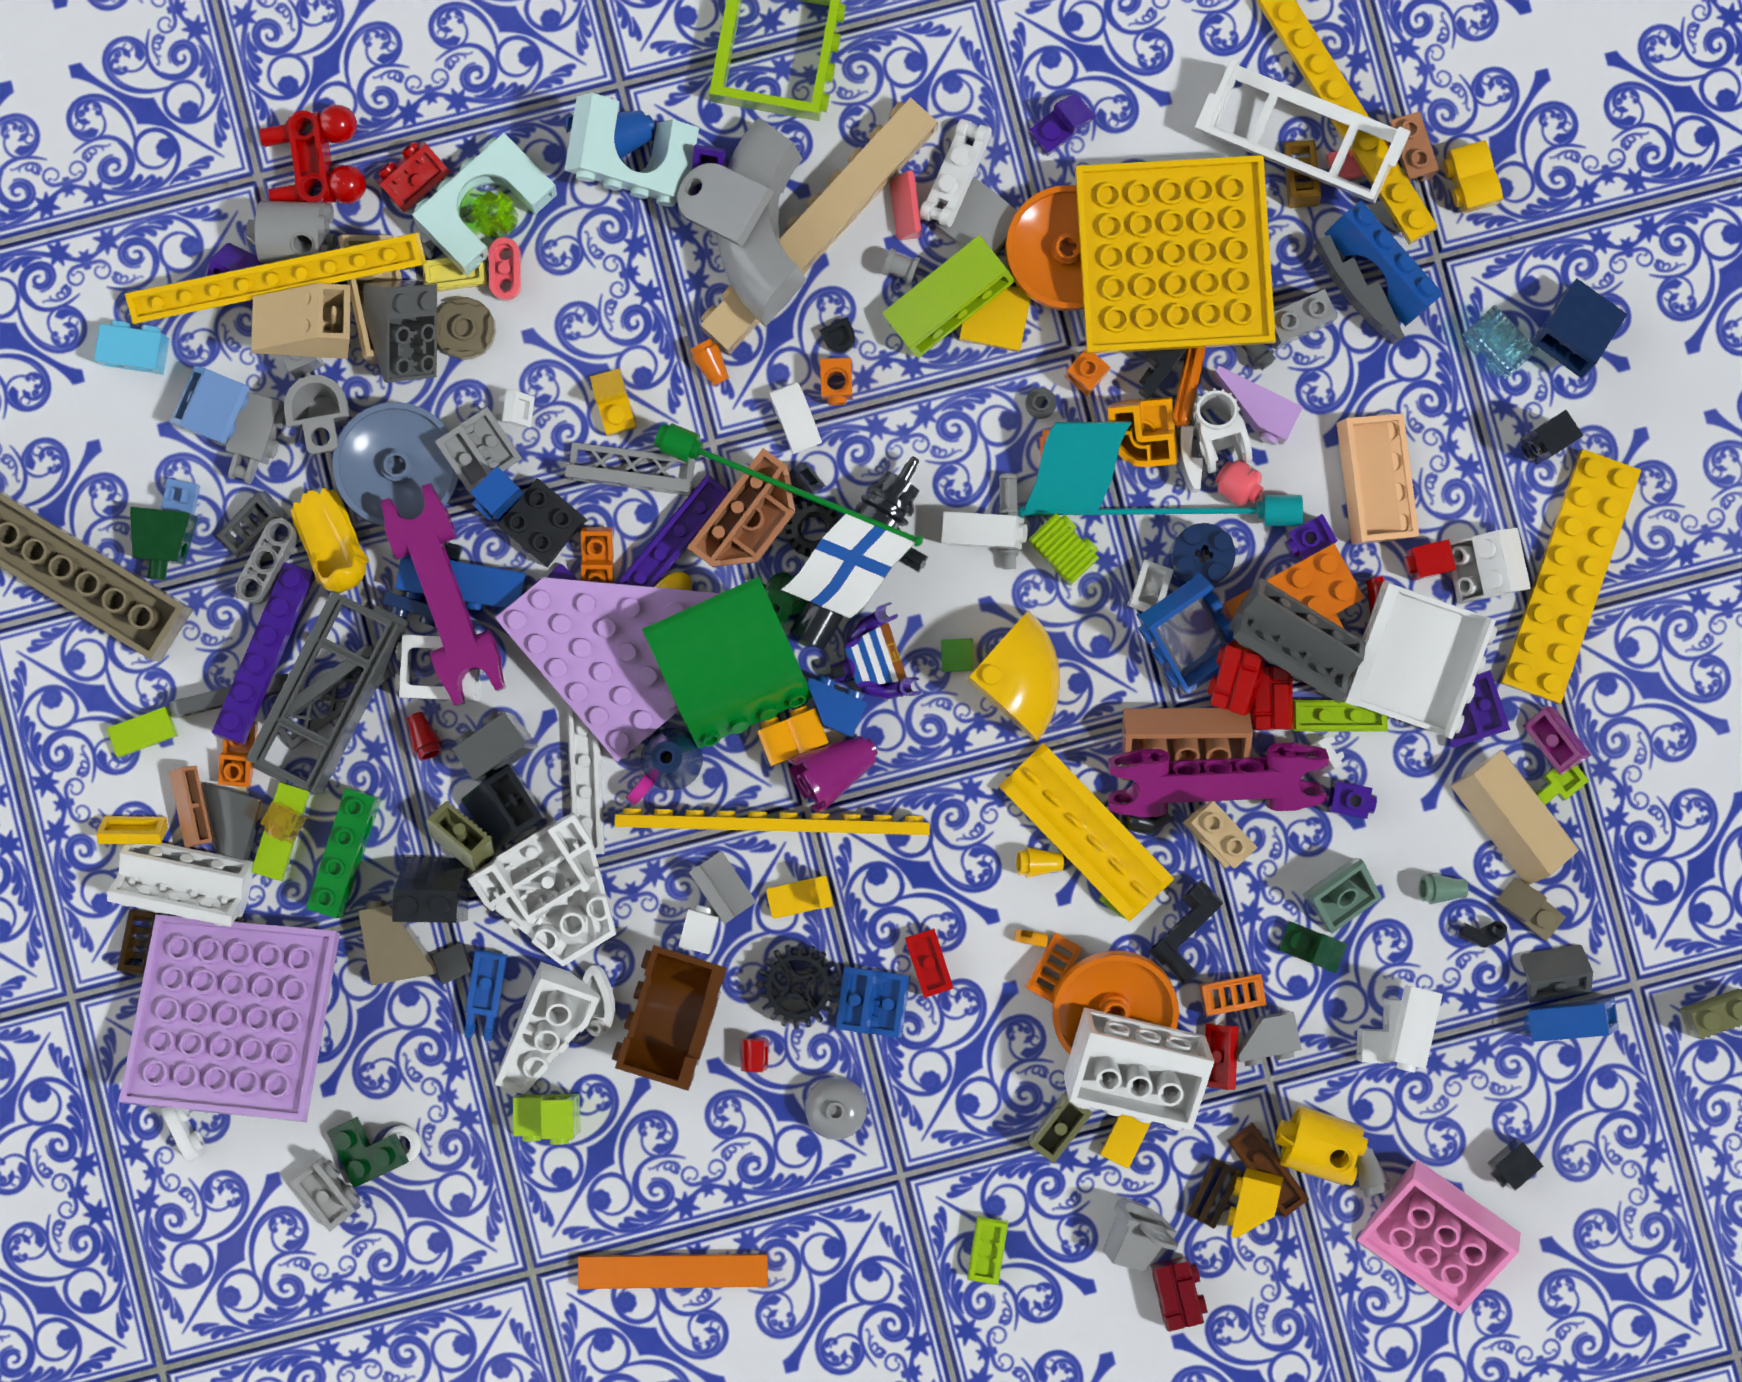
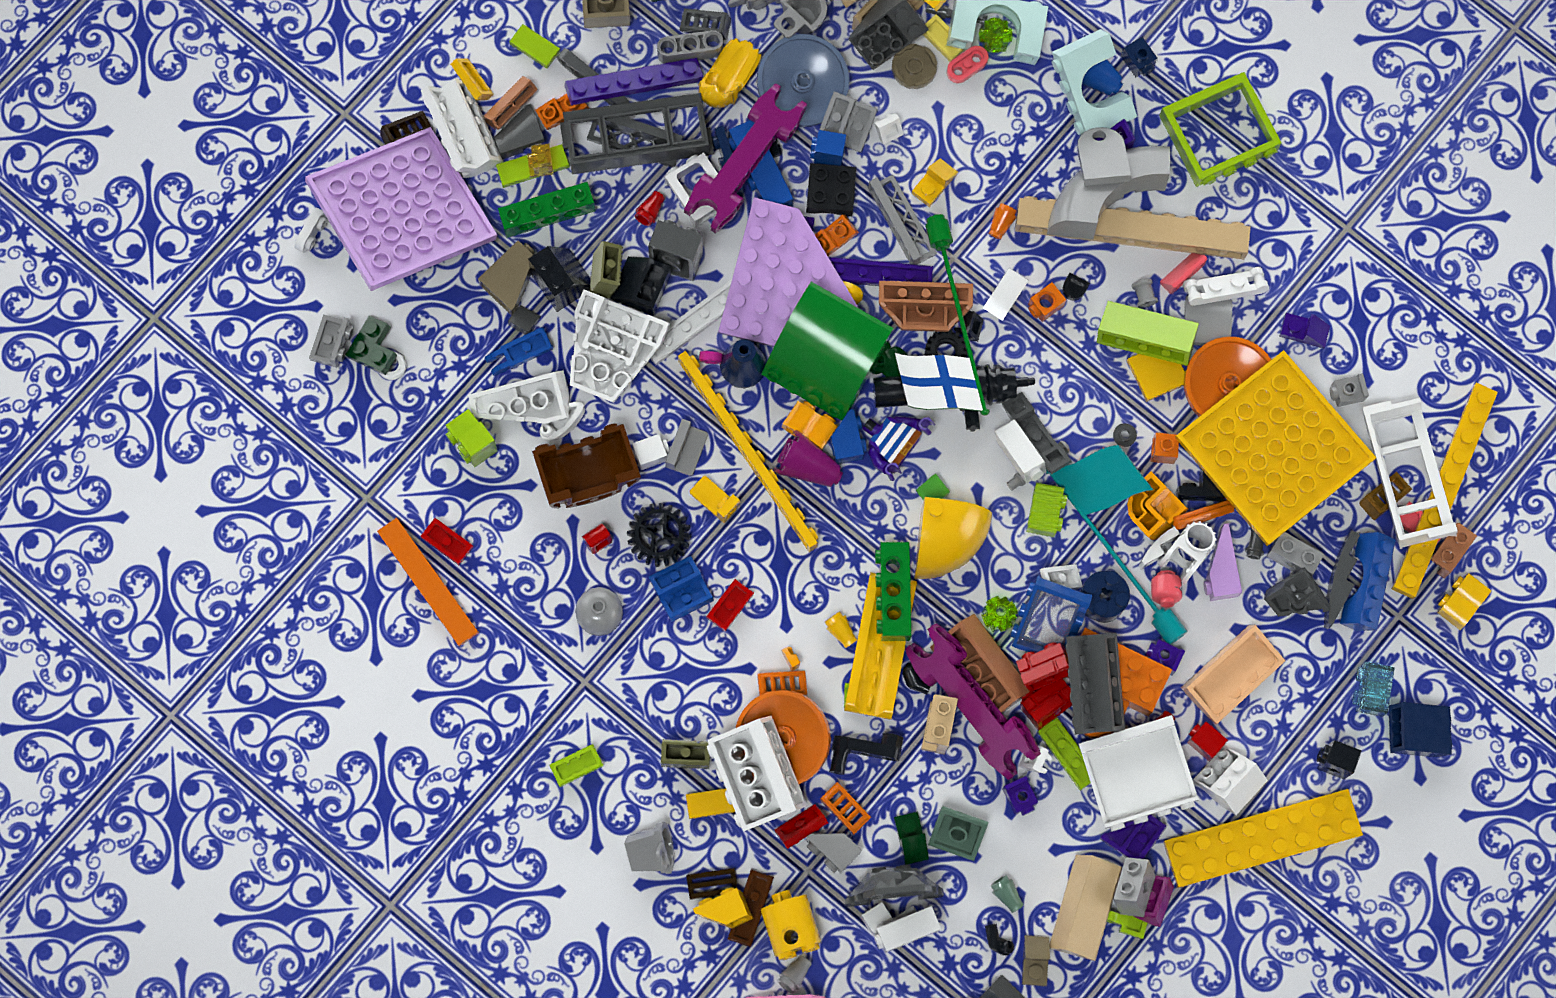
camera: 50 degrees right, 10 degrees down
dark red brick [1150,1256,1208,1332] -> none
none -> red plate [420,518,473,566]
none -> dark grey wedge [845,865,944,907]
none -> green brick [875,542,912,641]
none -> clear neon green brick [981,596,1018,633]
none -> dark grey slope [1002,392,1072,474]
none -> light grey brick [1113,857,1156,917]
none -> dark blue brick [1121,37,1158,78]
none -> dark grey slope [1264,567,1331,617]
none -> light grey brick [1330,373,1369,407]

